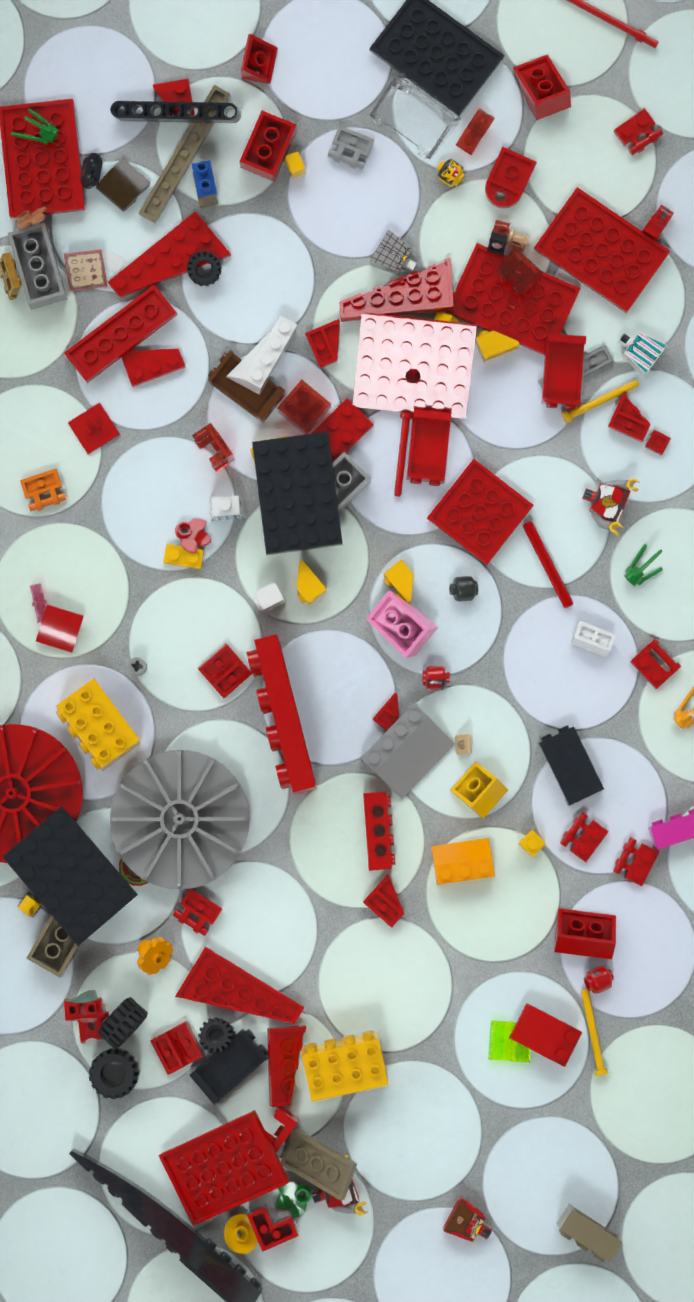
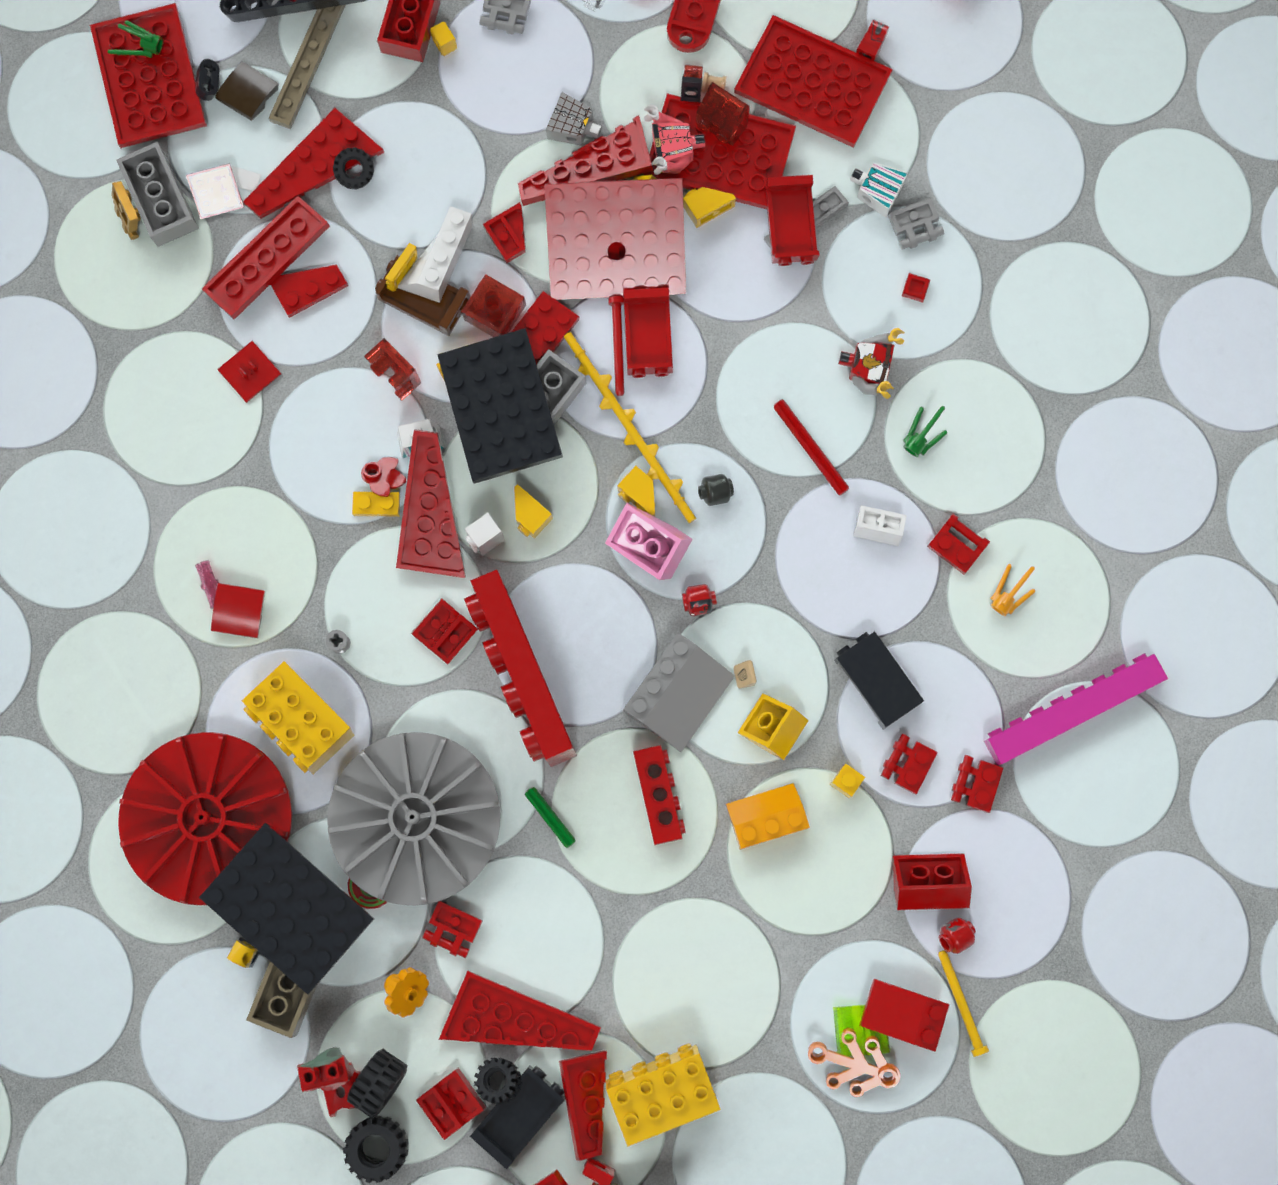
camera: 10 degrees left, 5 degrees down
nougat plate [16,207,47,230] -> none
orange plate [20,469,67,512] -> none
blue hips [192,160,218,208] -> none
red wing [363,874,404,928] -> none
red tile [372,693,399,731] -> none
red plate [427,459,534,566] -> none
yellow head [436,159,465,187] -> none
yellow bar [561,380,640,424] -> none
red wing [608,393,651,442] -> none
none -> yellow tile [385,243,418,292]
none -> red wing [396,429,466,578]
none -> green axle [525,787,576,848]
none -> yellow plant [564,332,696,523]
none -> coral torso [644,104,705,175]
none -> plant [808,1028,900,1097]
none -> light grey plate [888,198,944,249]

